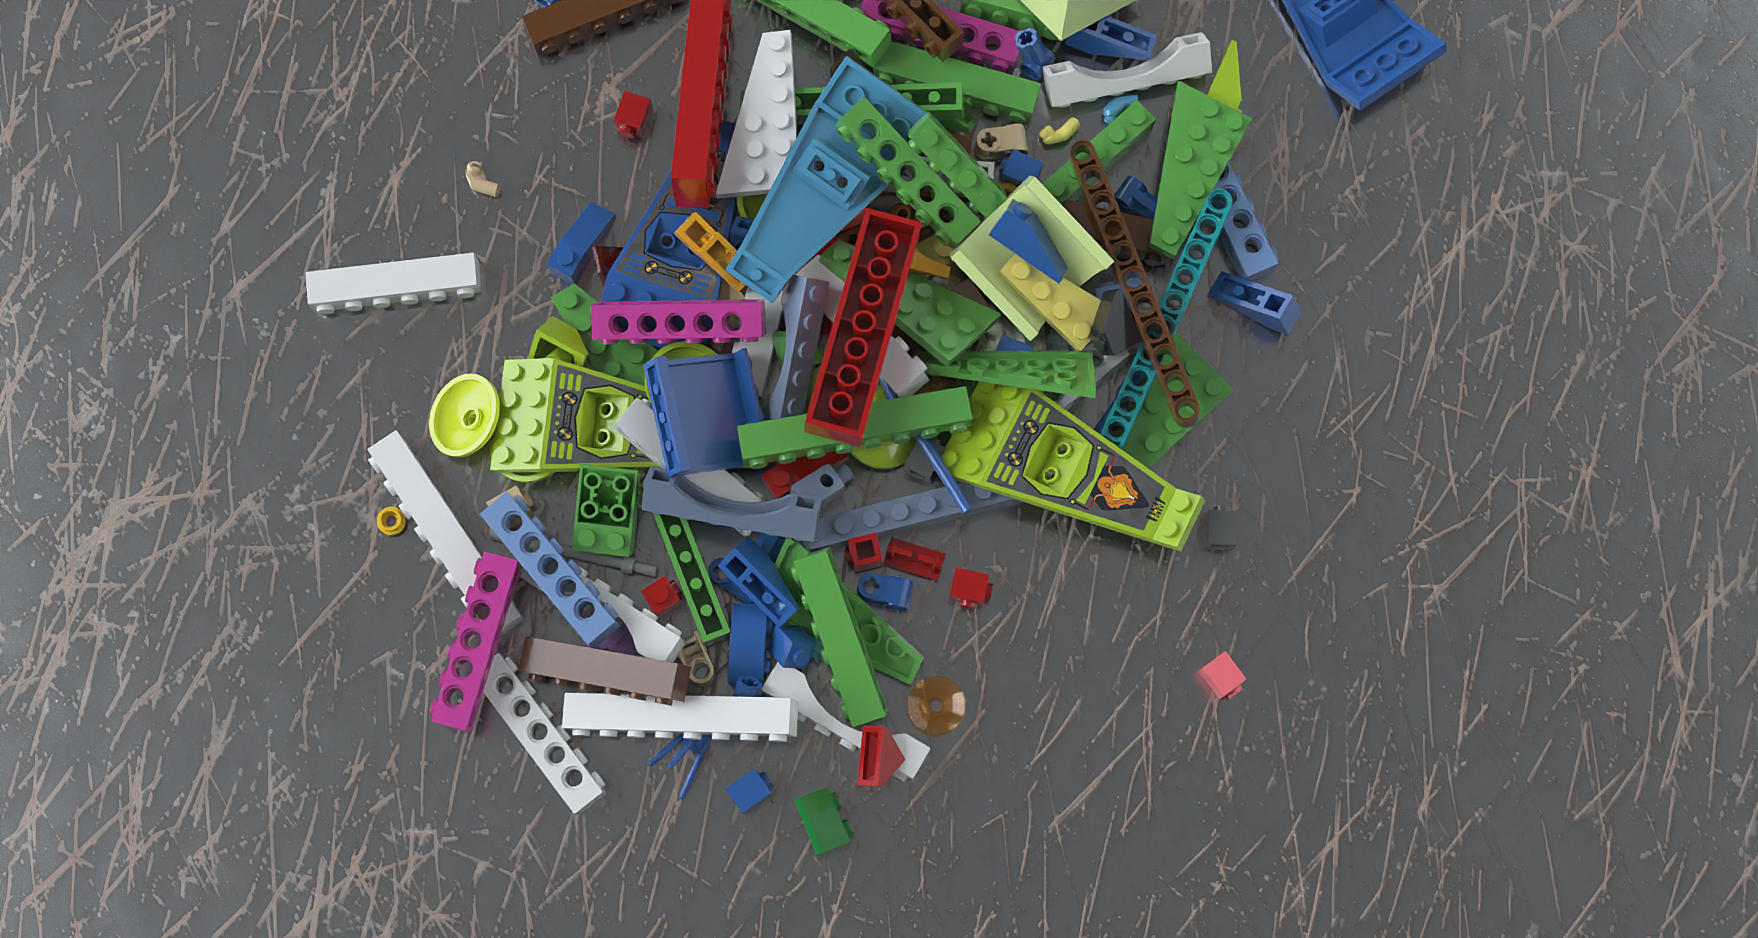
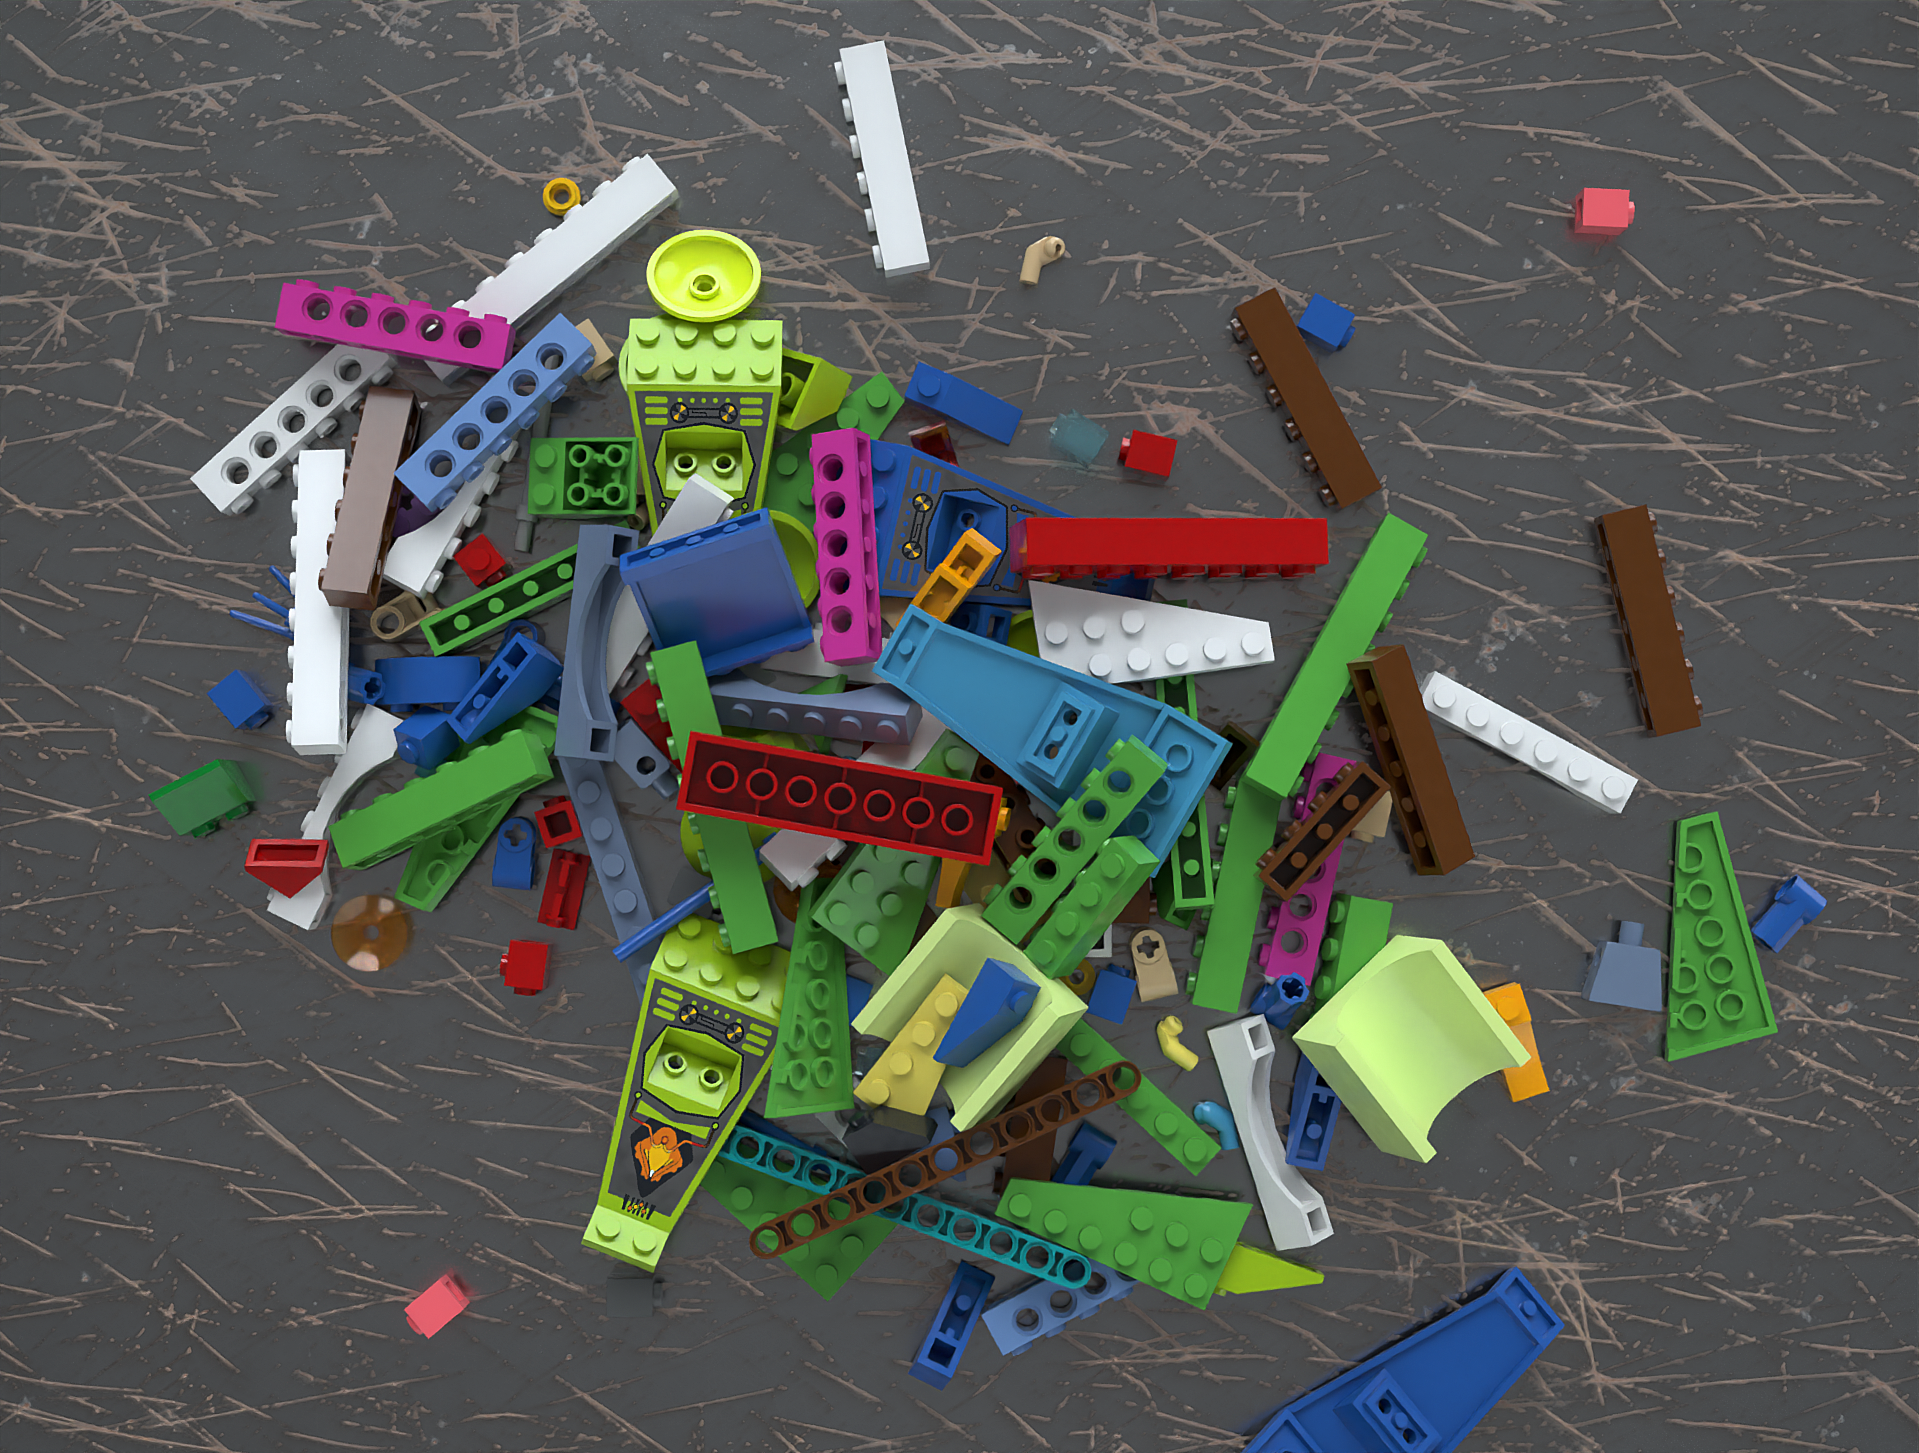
camera: 80 degrees right, 10 degrees up
none -> clear light blue brick [1049,408,1110,469]

